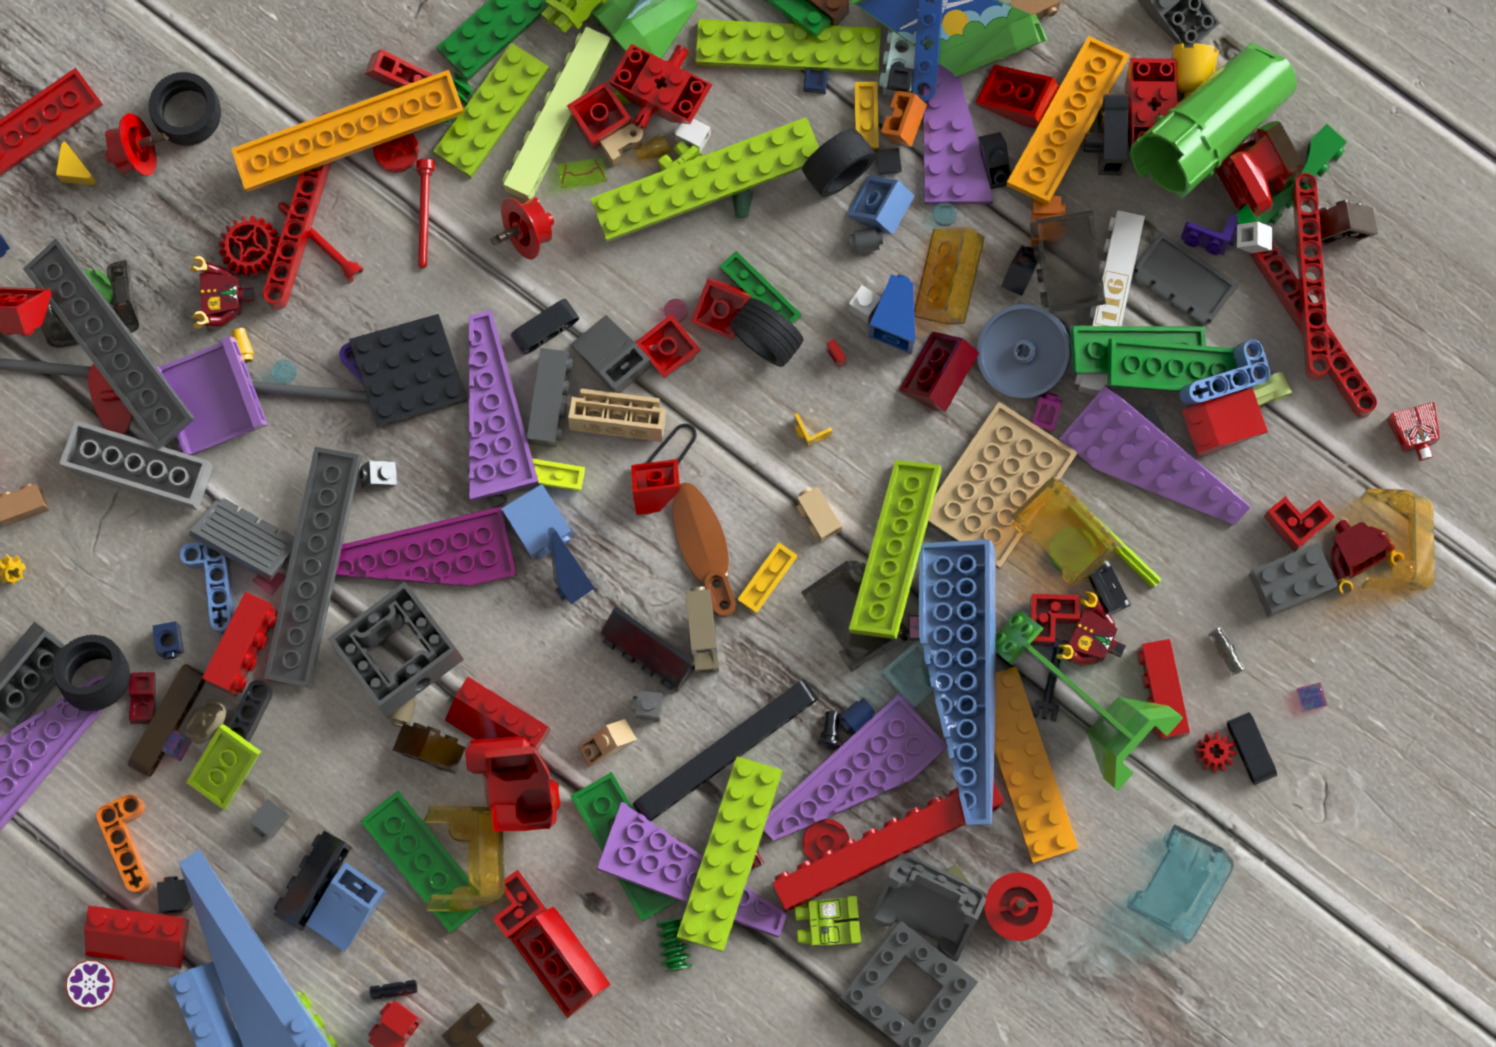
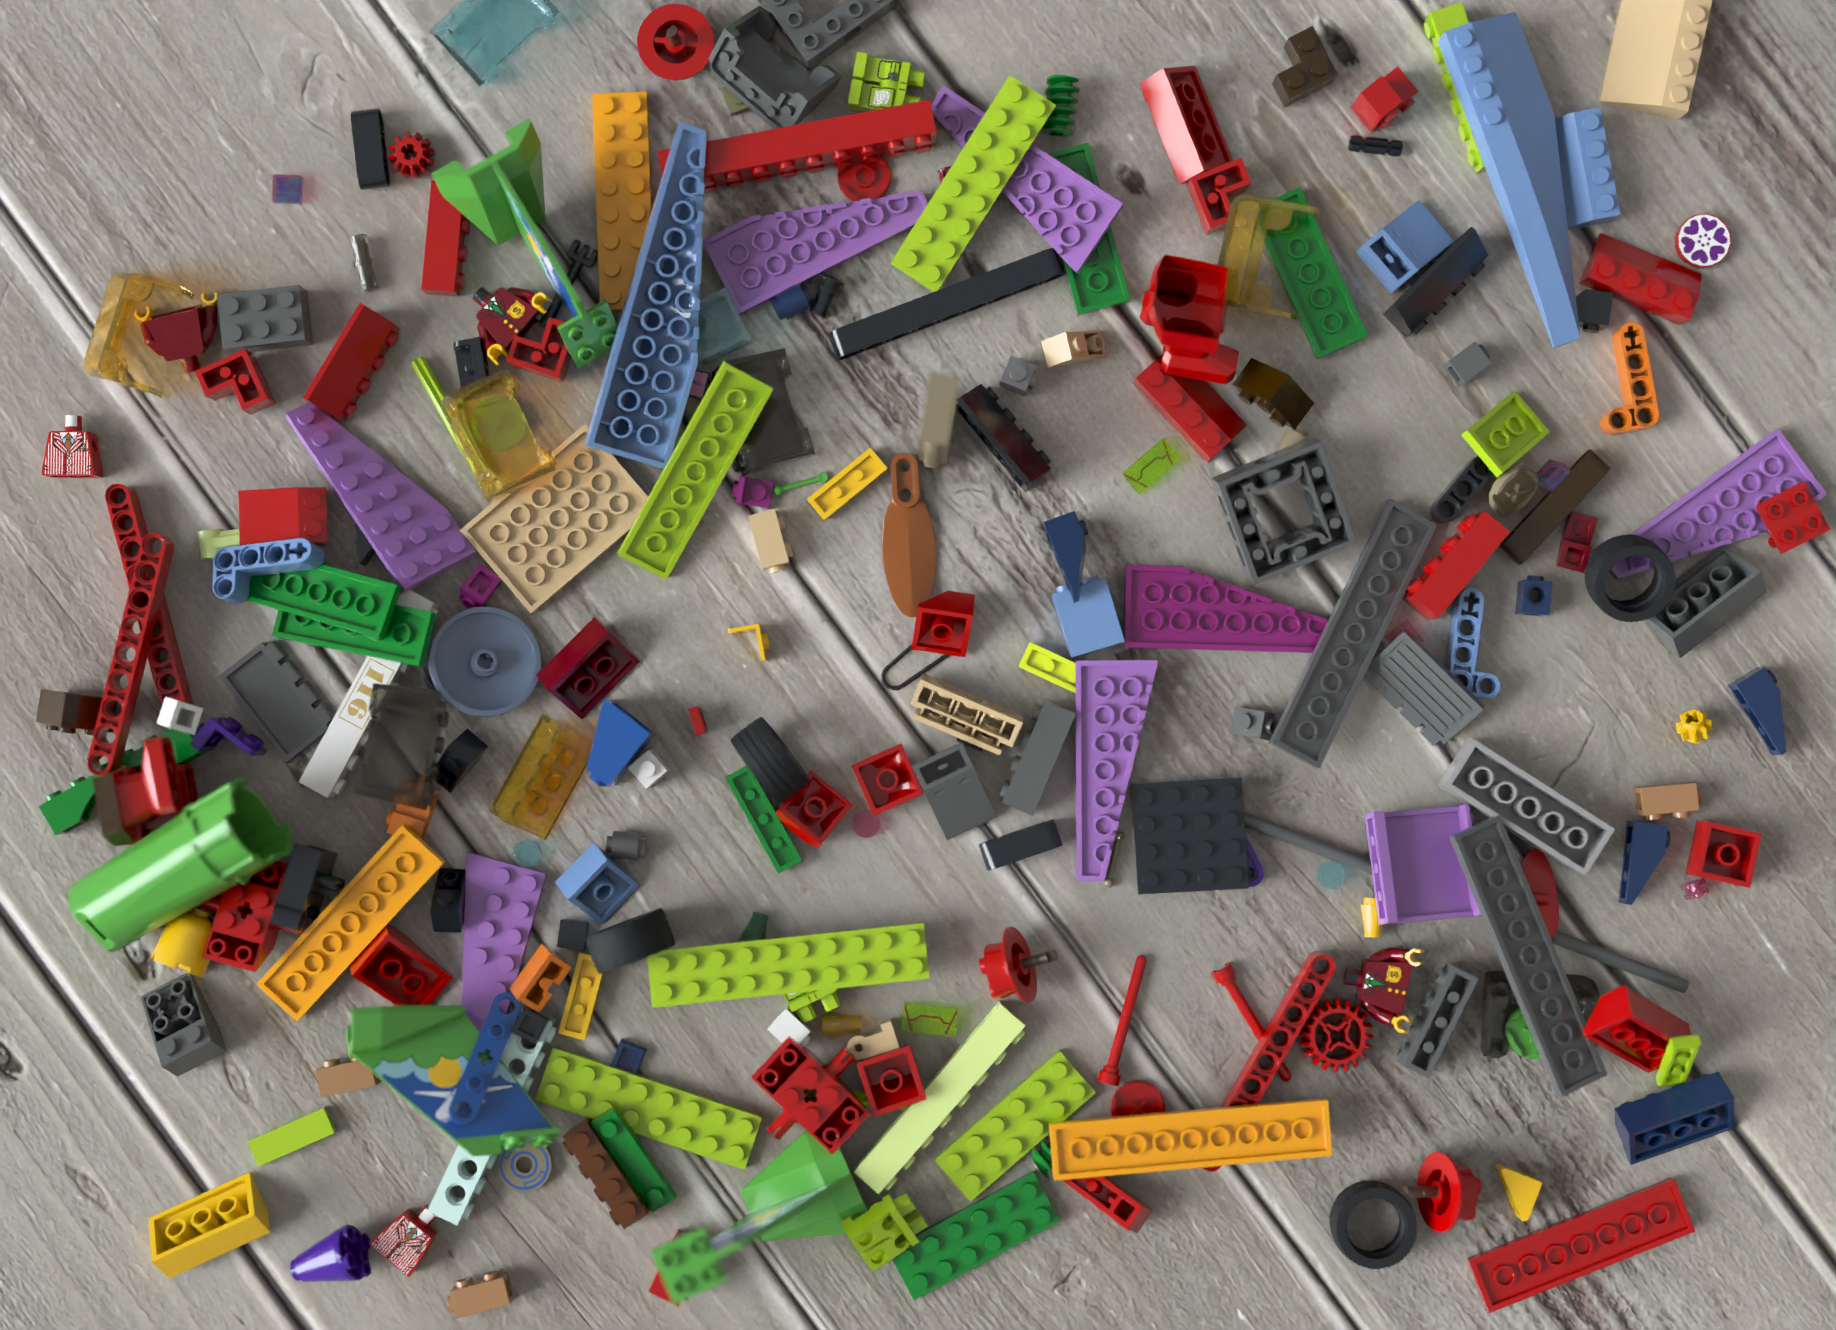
camera: 170 degrees left, 10 degrees up
none -> red slope [303,303,400,422]
none -> magenta bracket [732,475,774,509]
none -> bright green hinge [773,472,828,495]
none -> dark tan hinge [1103,831,1124,888]
none -> clear neon green tile [1122,438,1181,495]
none -> dark grey brick [1397,963,1478,1079]
none -> dark blue slope [1618,821,1671,905]

